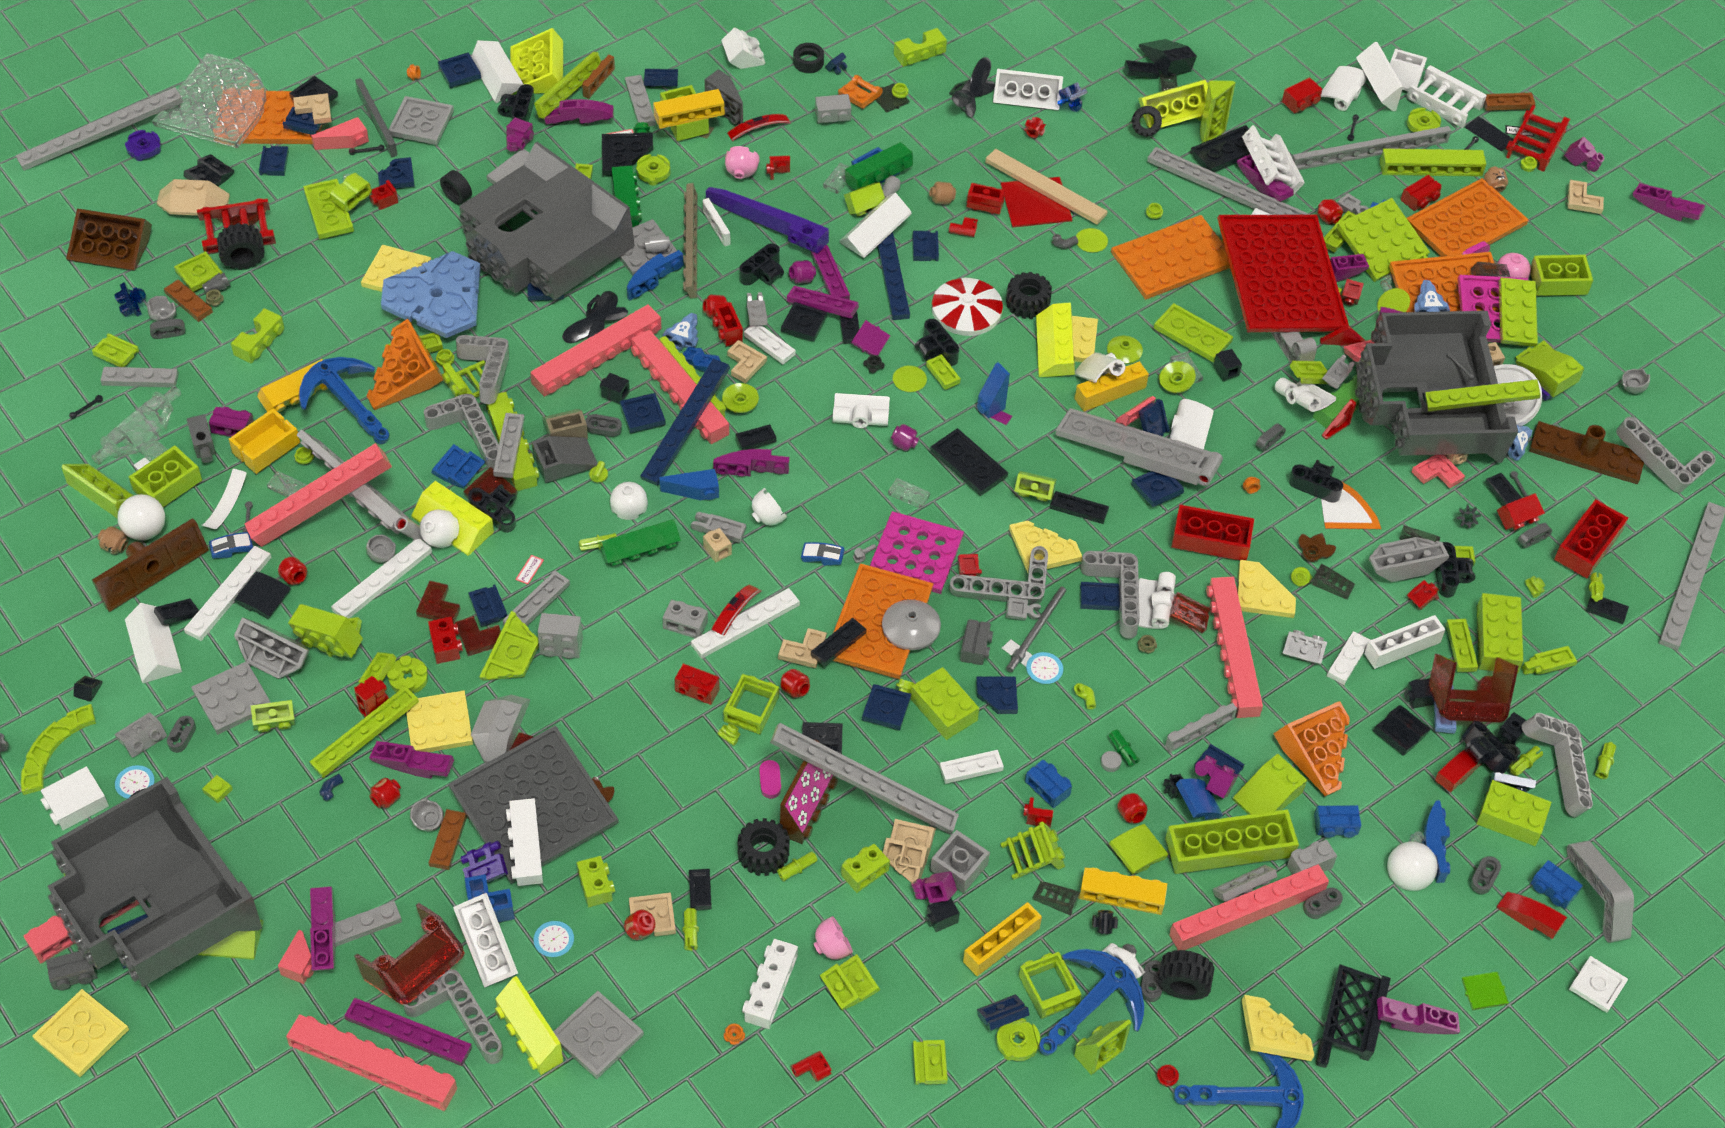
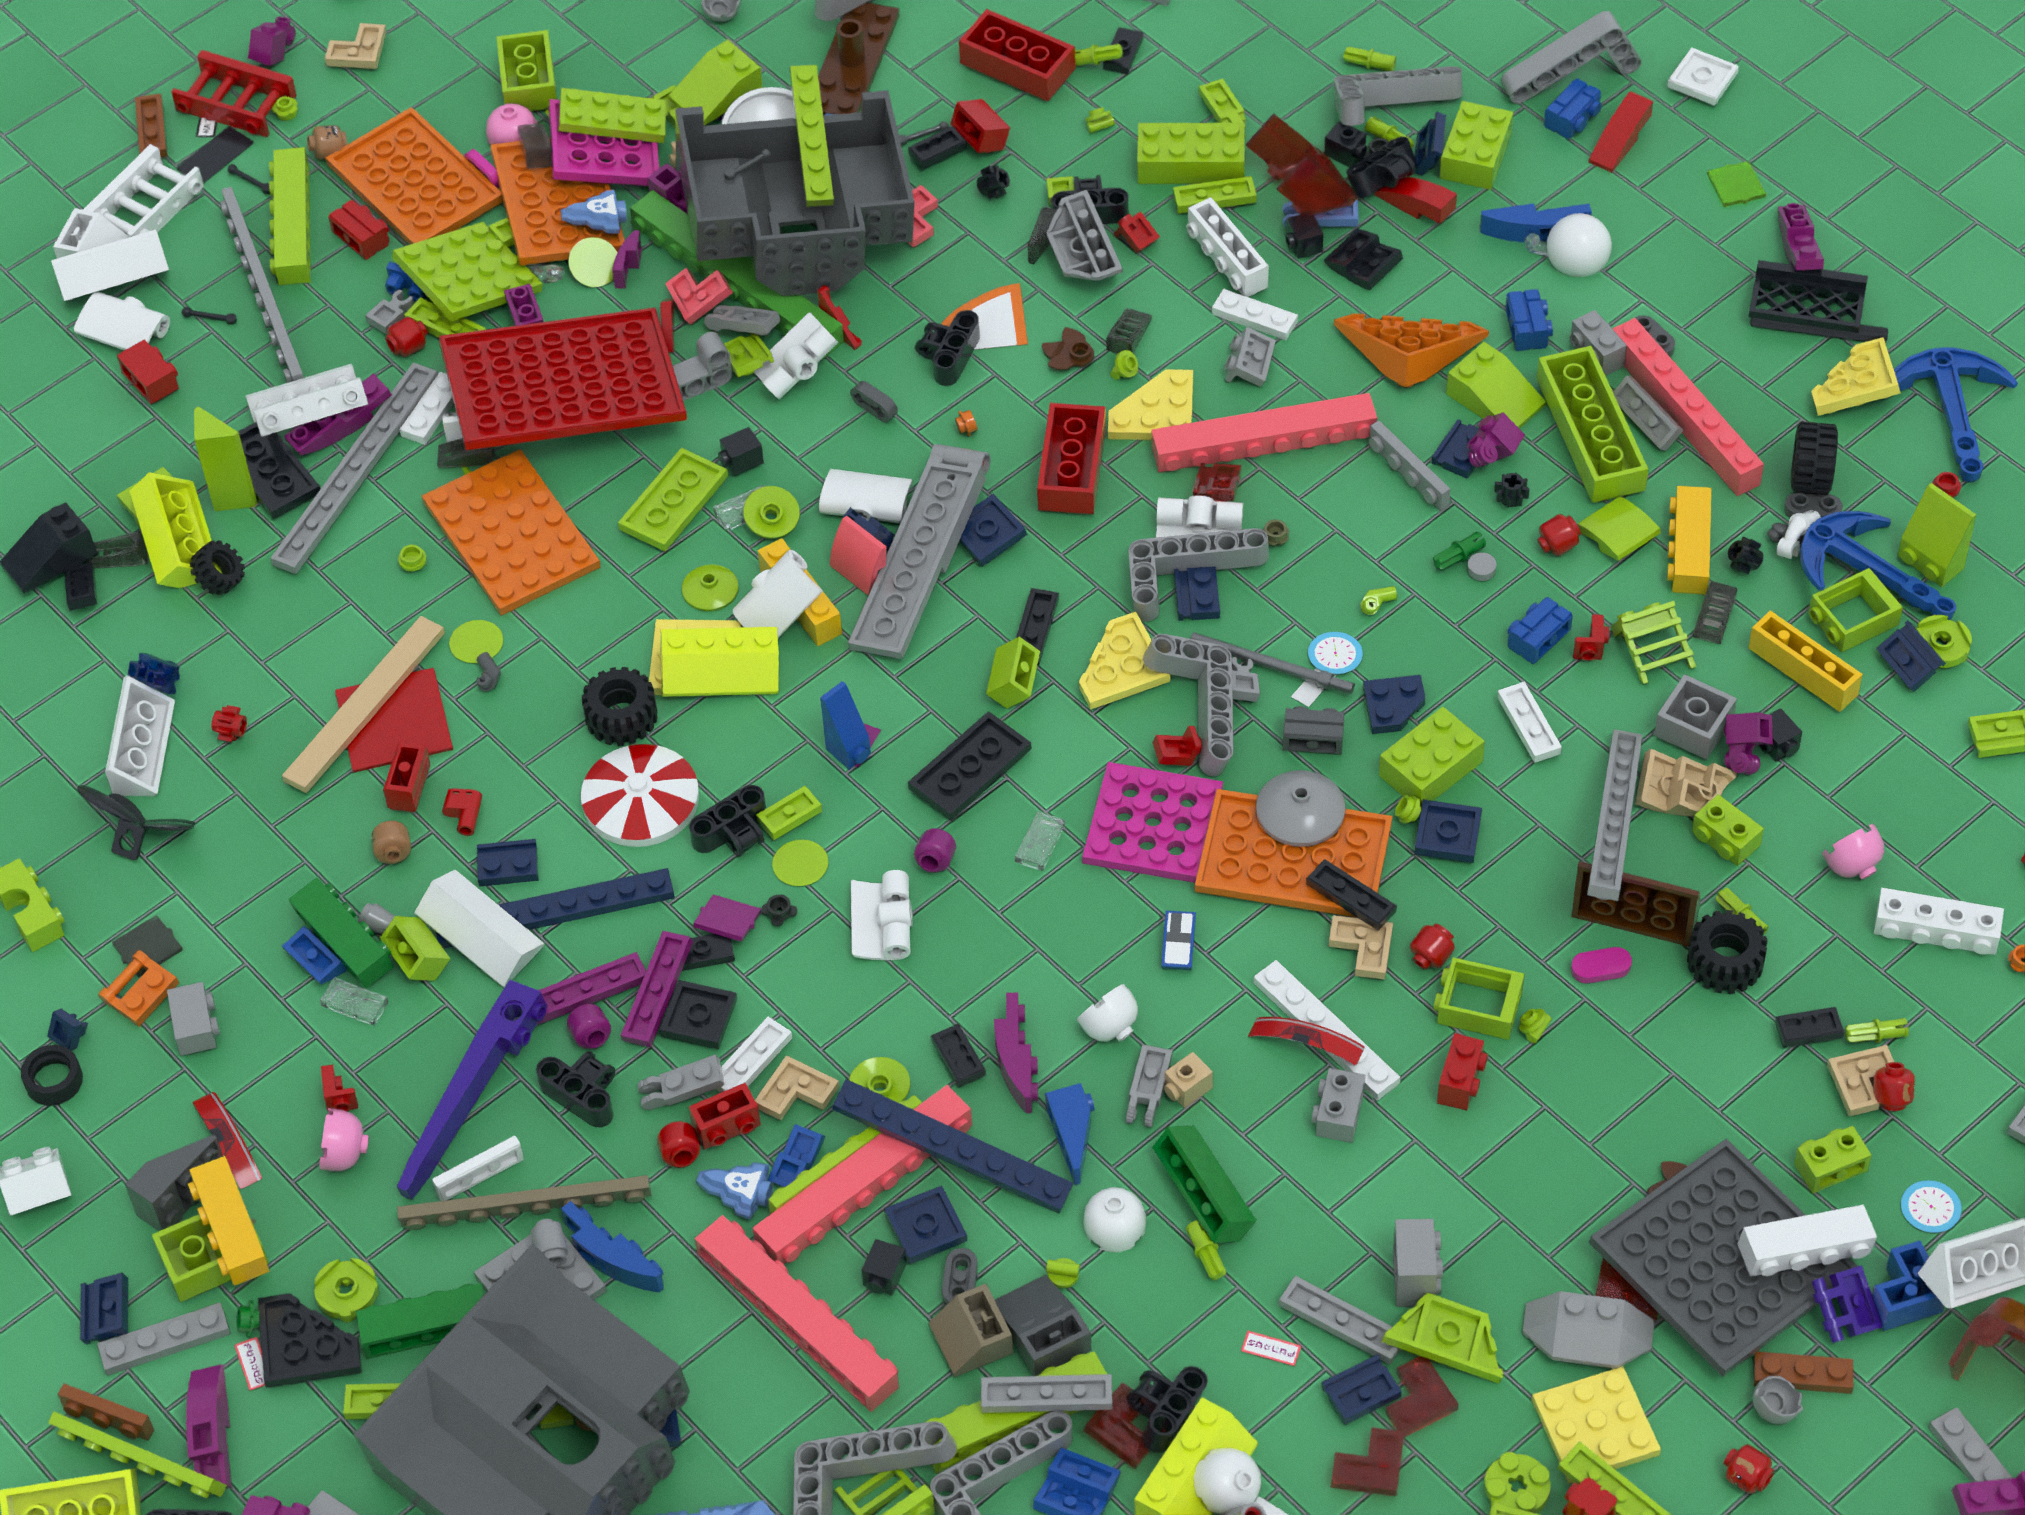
camera: 90 degrees left, 0 degrees up
magenta slope [369,741,454,779] -> none
red brick [428,617,463,664] -> none
black piece [562,291,628,343] -> none
black slope [801,722,843,760] -> none
lime slope [820,954,880,1010] -> none
light grey hand [853,544,876,563] -> none
lime plate [892,83,909,98] -> none
blue slope [1176,779,1223,820] -> none
red bracket [1341,279,1364,305] -> none
lime plate [1407,108,1441,132] -> none
dark grey plate [1471,856,1501,894] -> none
dark grey beam [1518,523,1552,548] -> none

